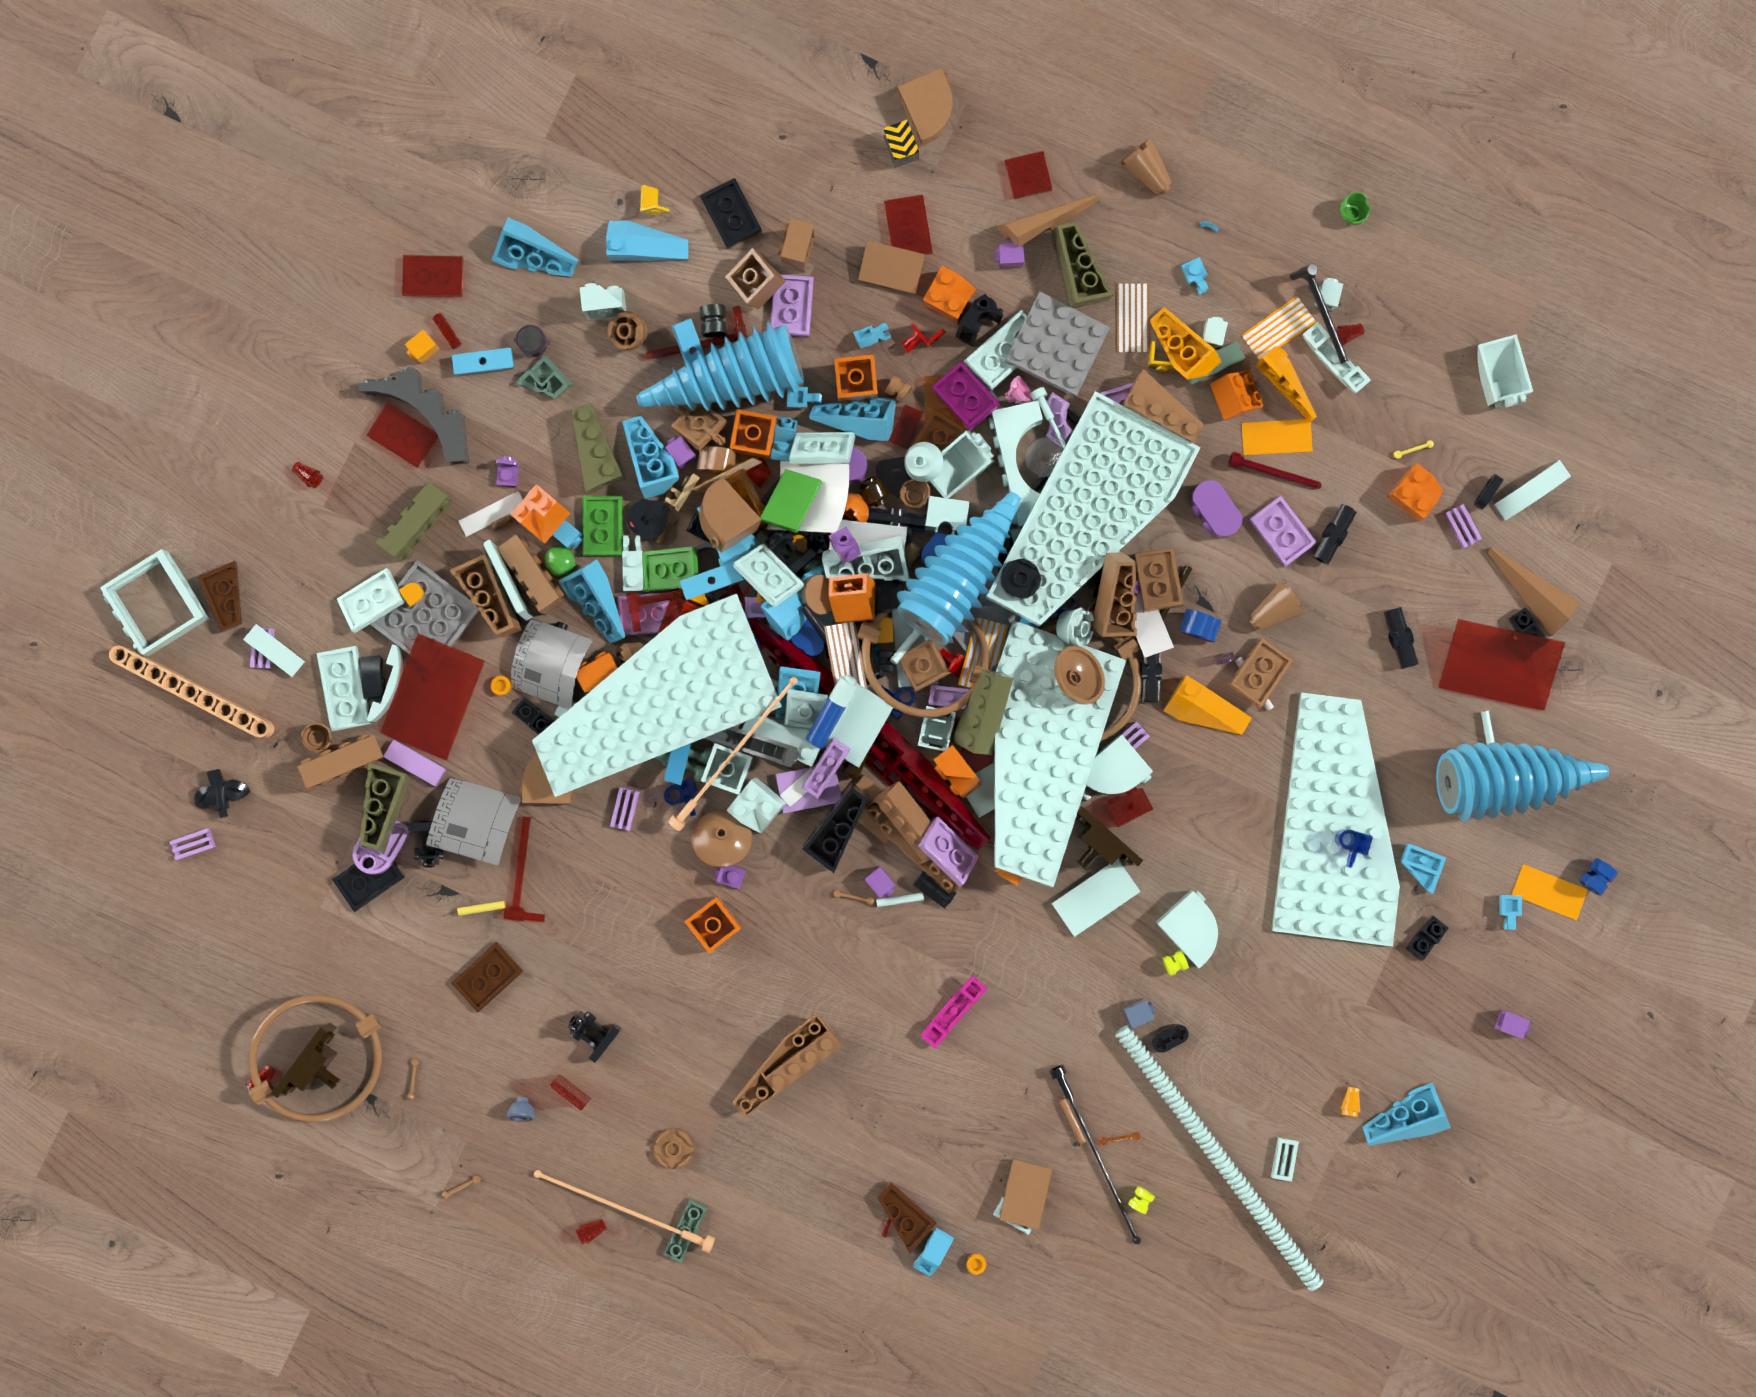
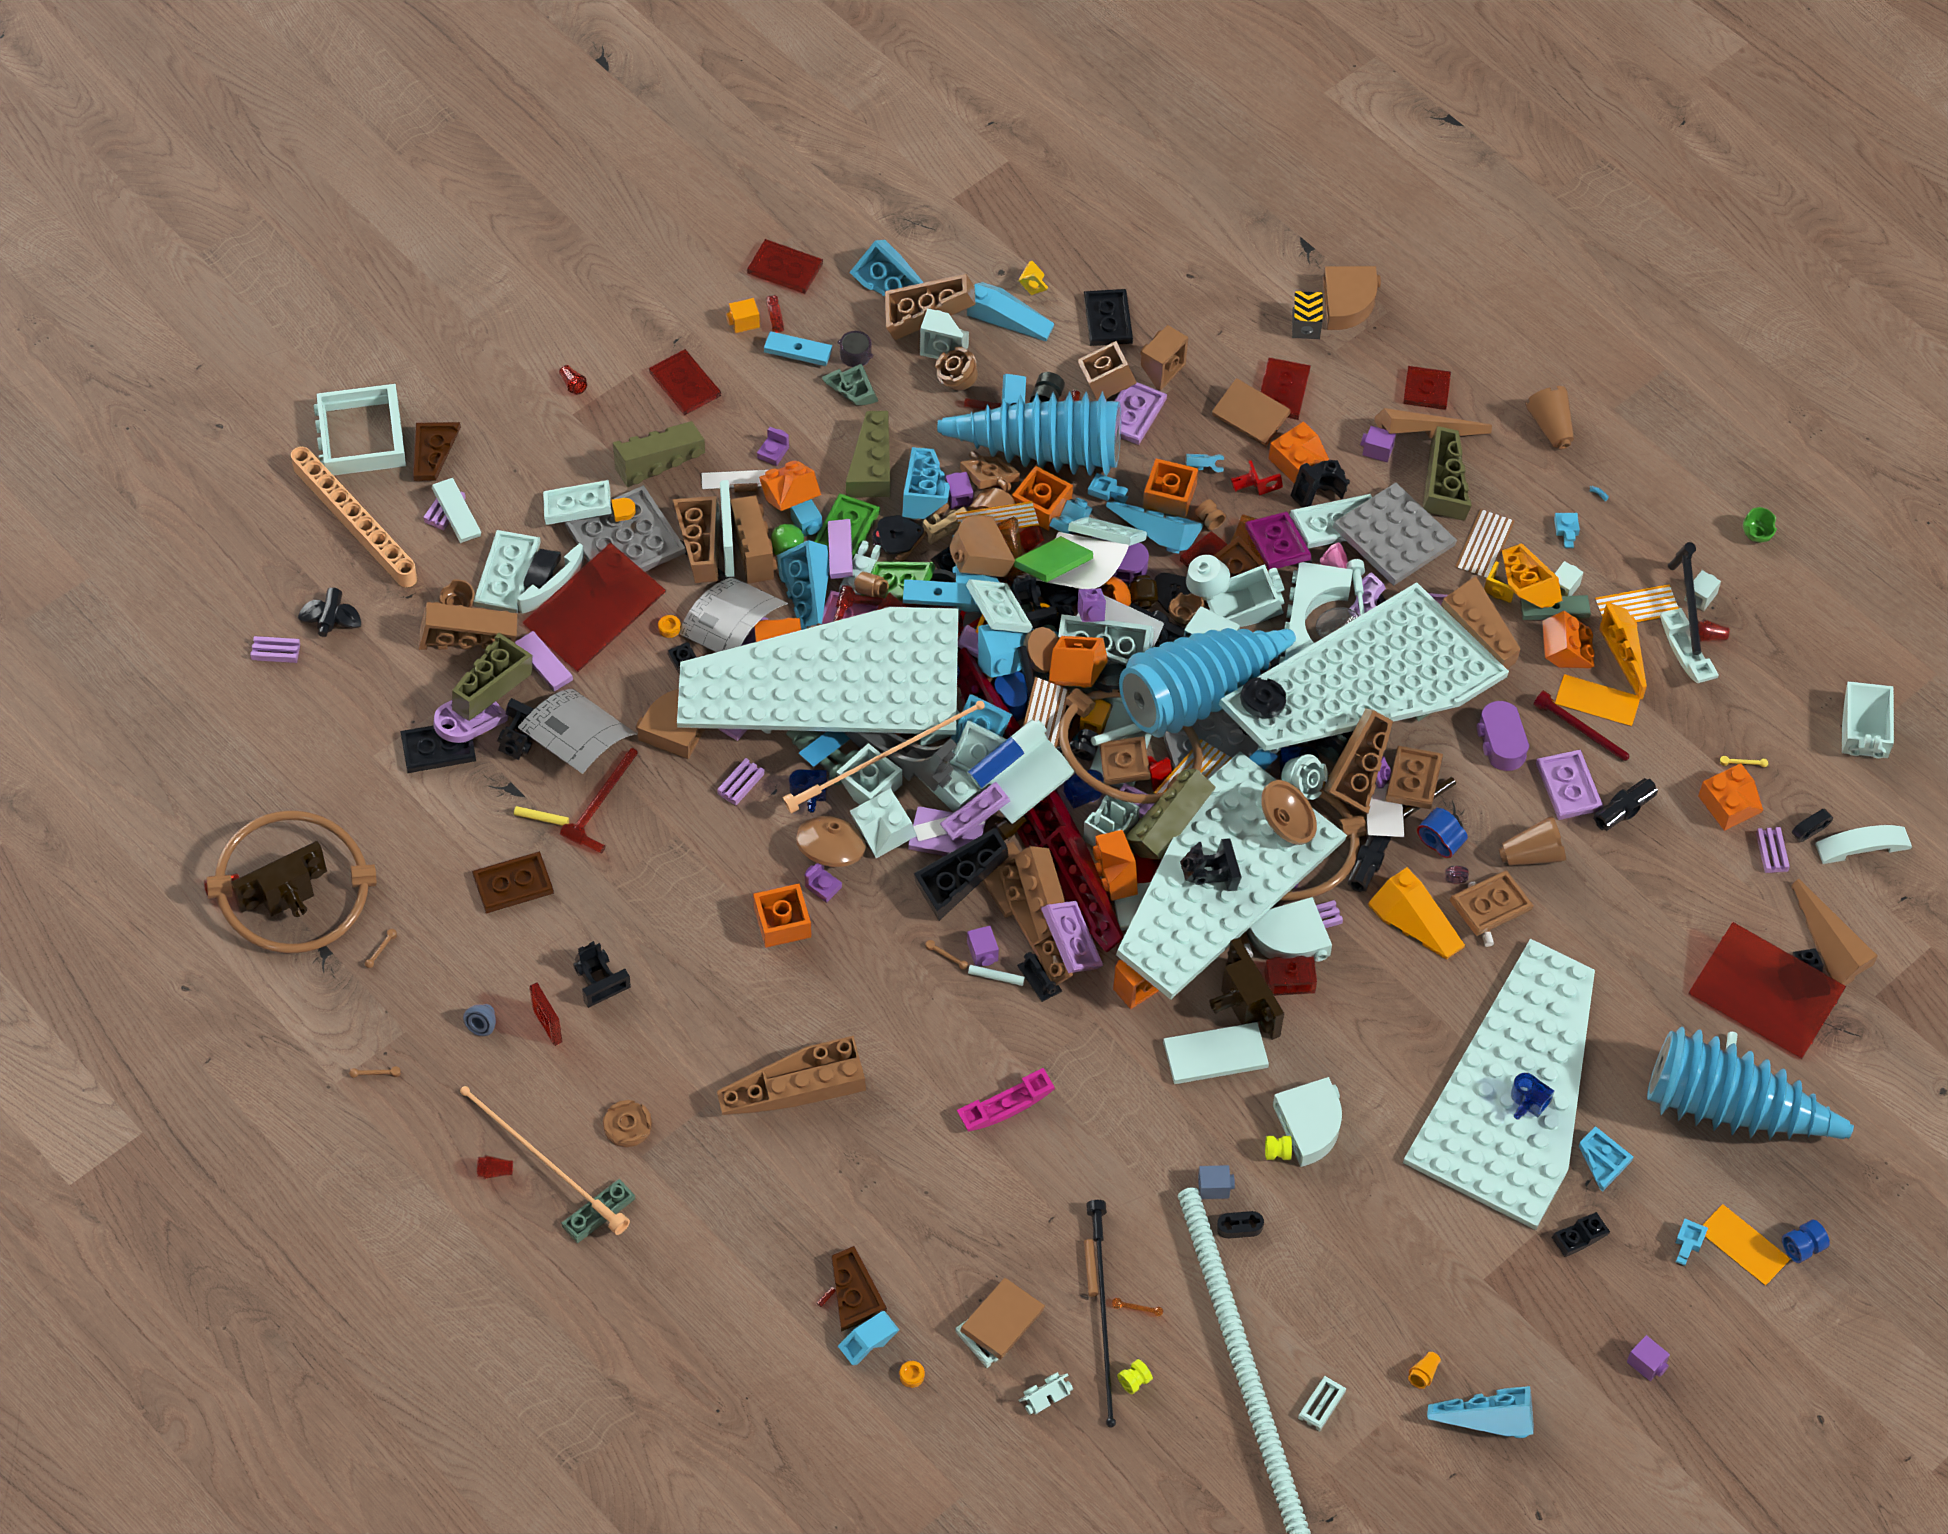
camera: 20 degrees right, 30 degrees down
dark grey arch [358,367,469,465] -> none
black piece [1383,607,1419,669] -> none
none -> lavender tile [828,519,853,579]
none -> medium nougat brick [854,572,889,598]
none -> medium nougat wedge [885,274,975,340]
none -> light aqua hinge [1019,1372,1073,1415]
none -> black tile [1180,838,1242,891]

